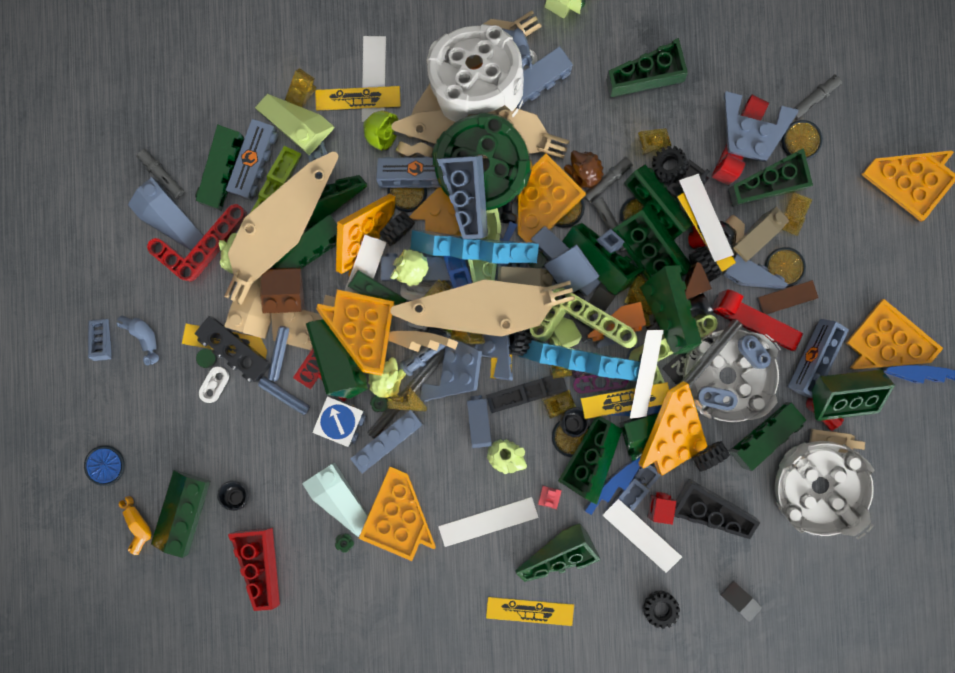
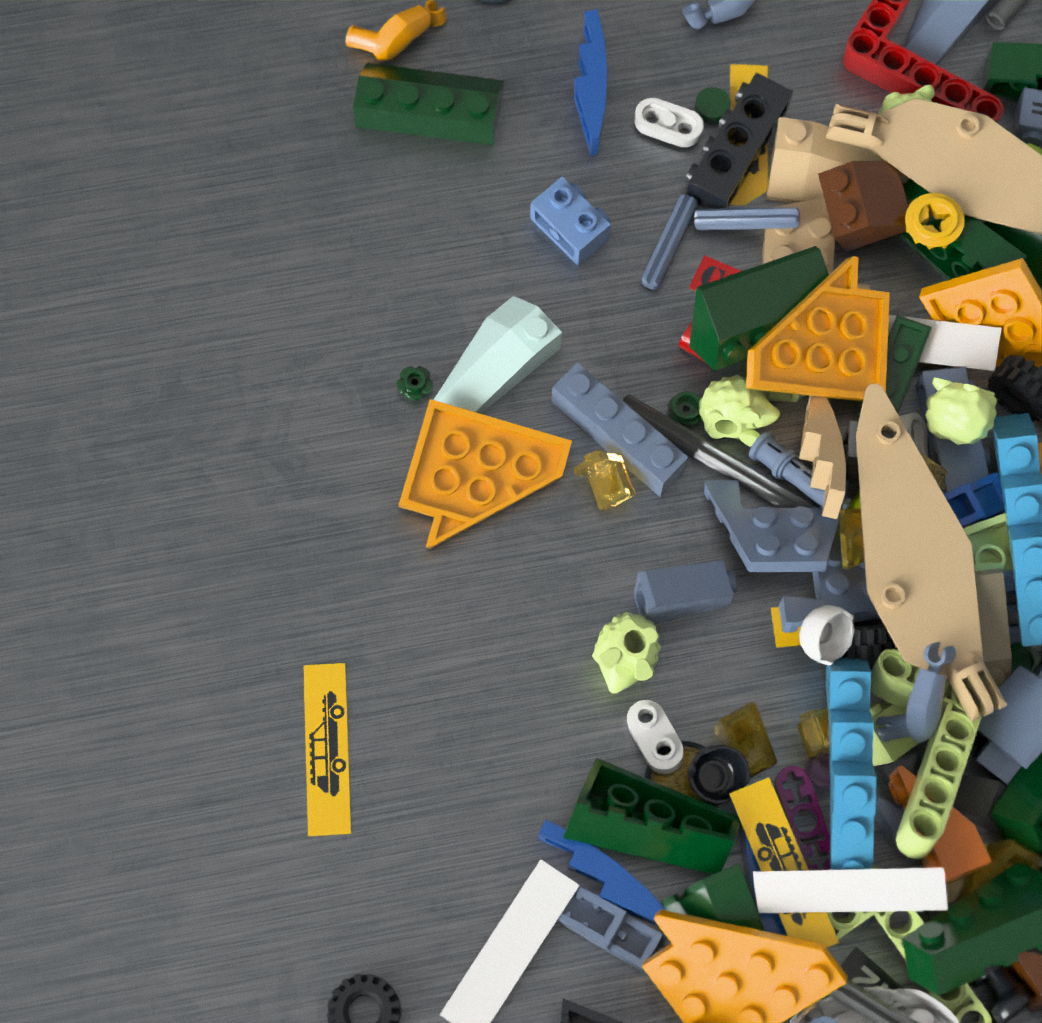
camera: 80 degrees right, 15 degrees down
black hair [217,480,249,511] -> none
red wedge [228,528,280,611] -> none
piece [312,396,366,447] -> none
clear yellow slope [386,385,427,411] -> none
white sticker [438,497,538,547] -> none
black slope [486,372,567,413] -> none
dark green wedge [515,523,600,582] -> none
coral tile [538,485,561,509] -> none
red brick [647,492,676,525] -> none
none -> medium blue brick [530,177,611,266]
none -> blue slope [573,9,607,156]
none -> clear yellow bracket [573,450,636,510]
none -> white plate [627,700,684,774]
none -> white hair [799,605,855,665]
none -> sand blue arm [876,642,956,742]
none -> yellow gear [905,193,965,250]

